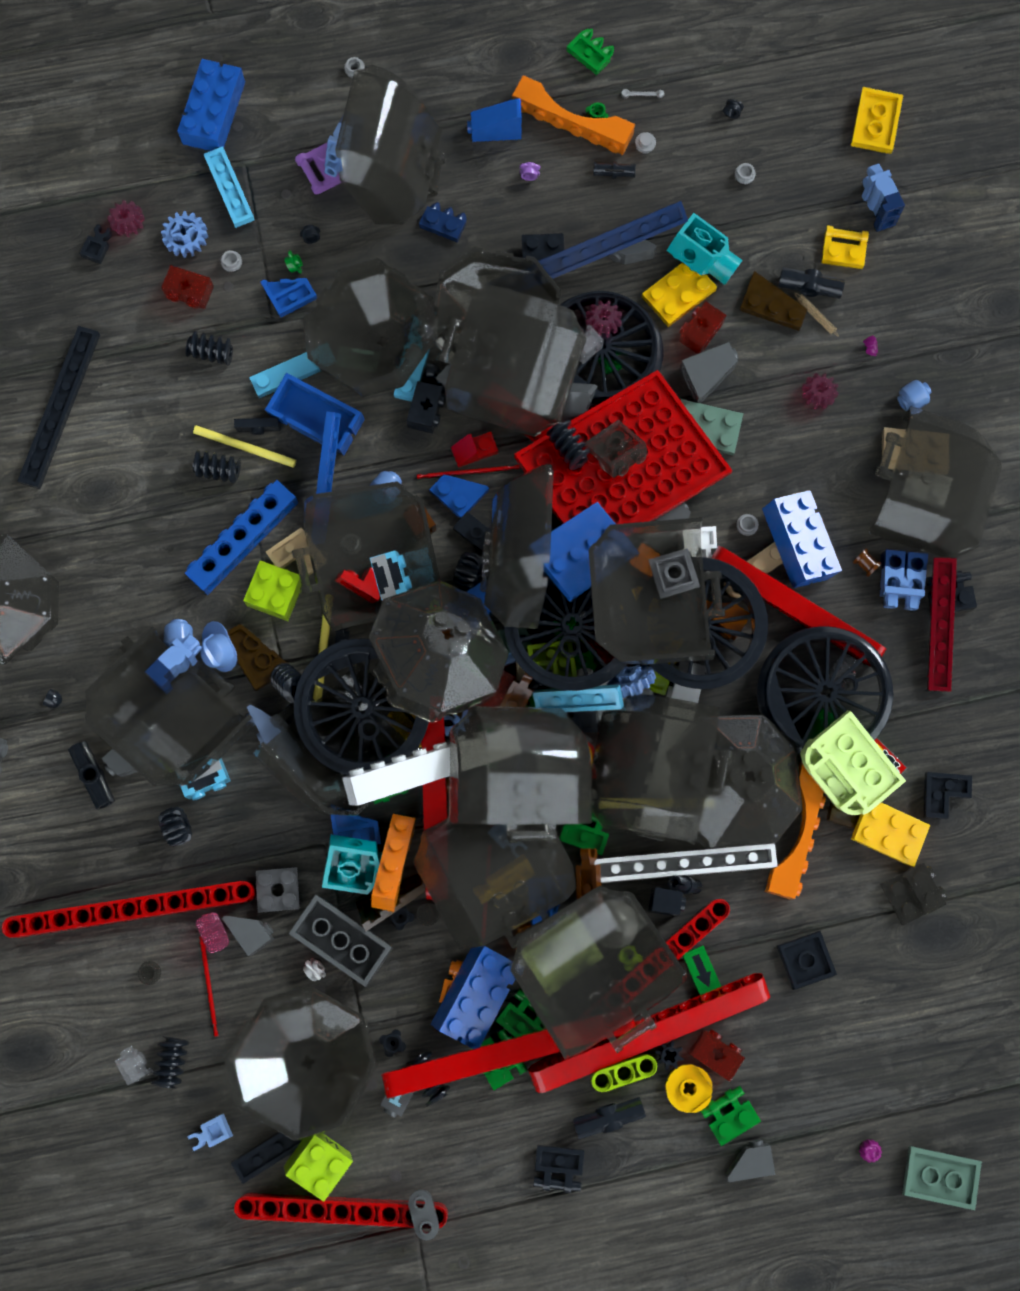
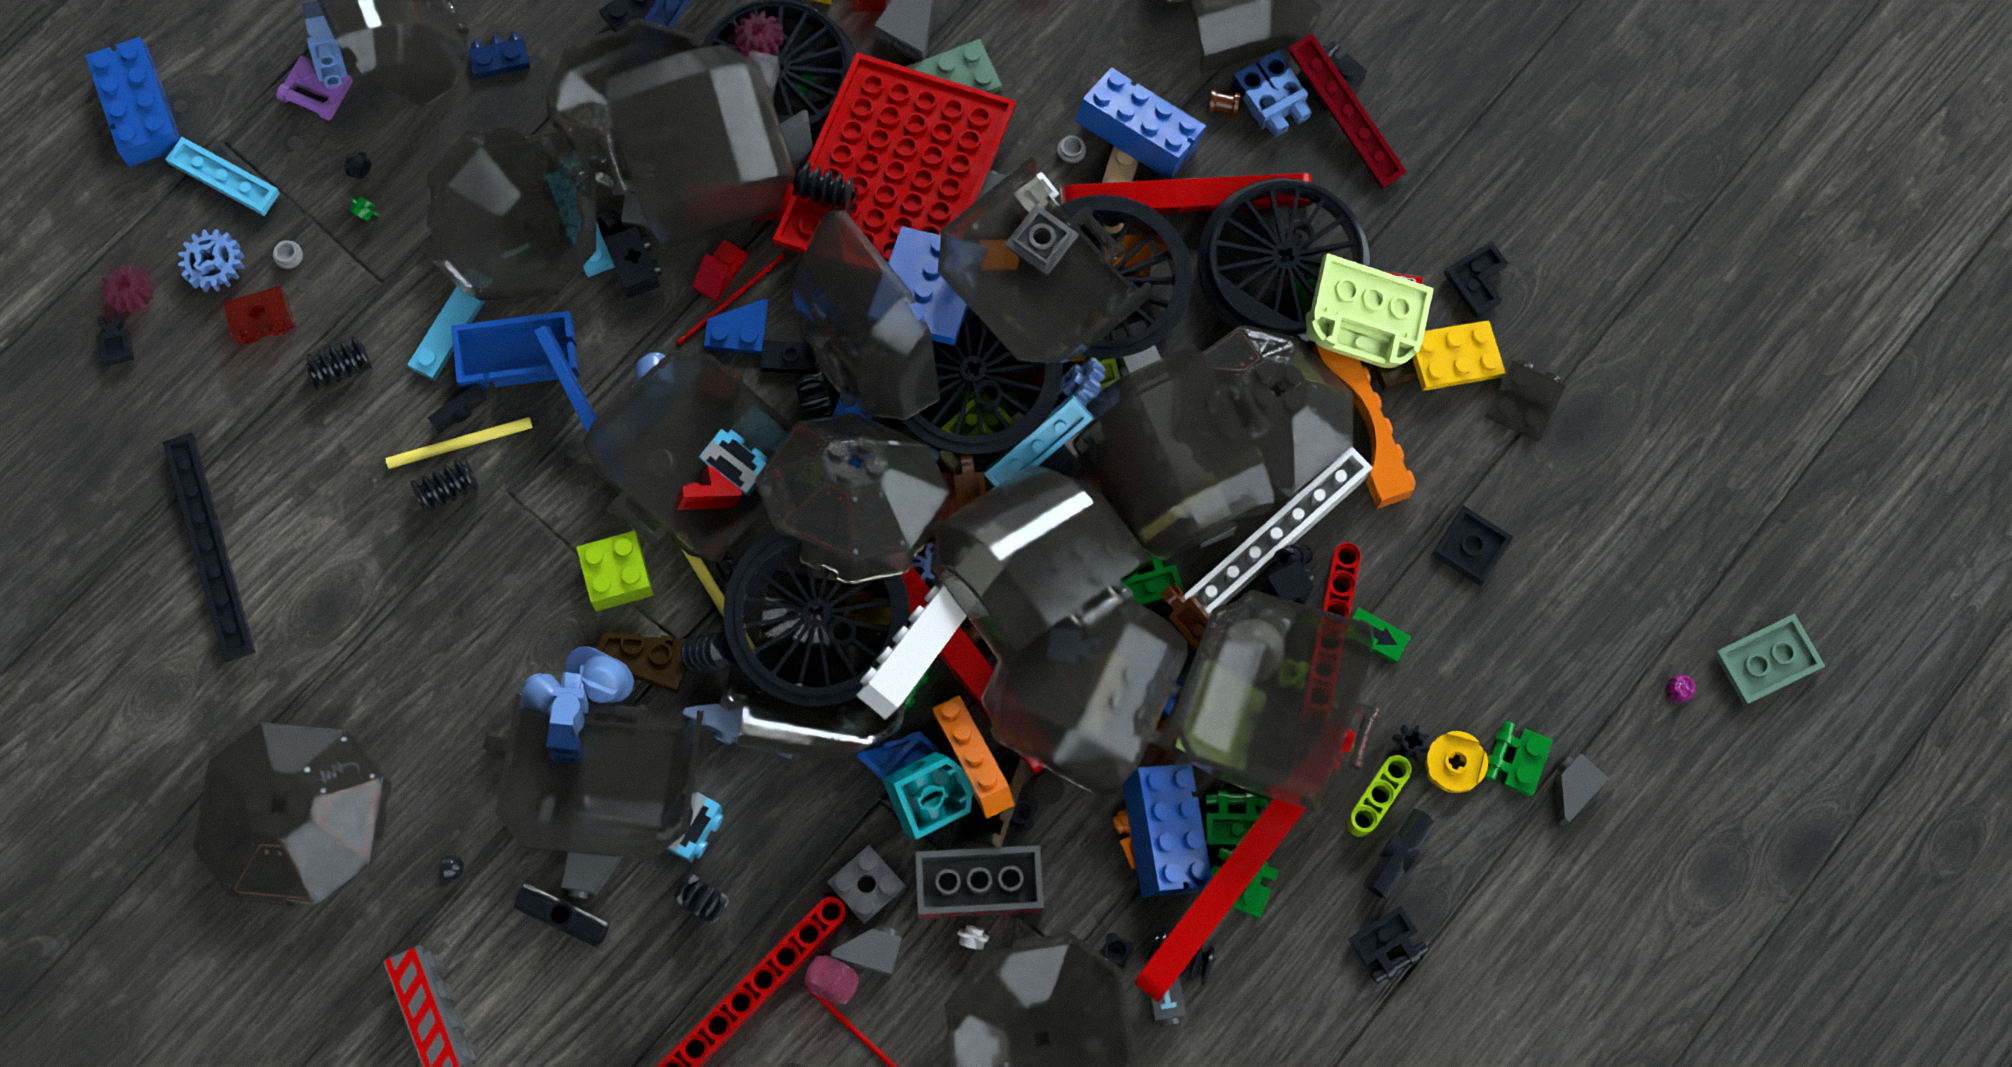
camera: 40 degrees left, 5 degrees down
blue brick [185,480,298,596] -> none
blue wing [260,278,317,318] -> none
tan plate [266,527,327,576] -> none
red beam [528,973,771,1093] -> none
clear smoke plate [585,419,648,478] -> none
clear red brick [688,1029,745,1082] -> none

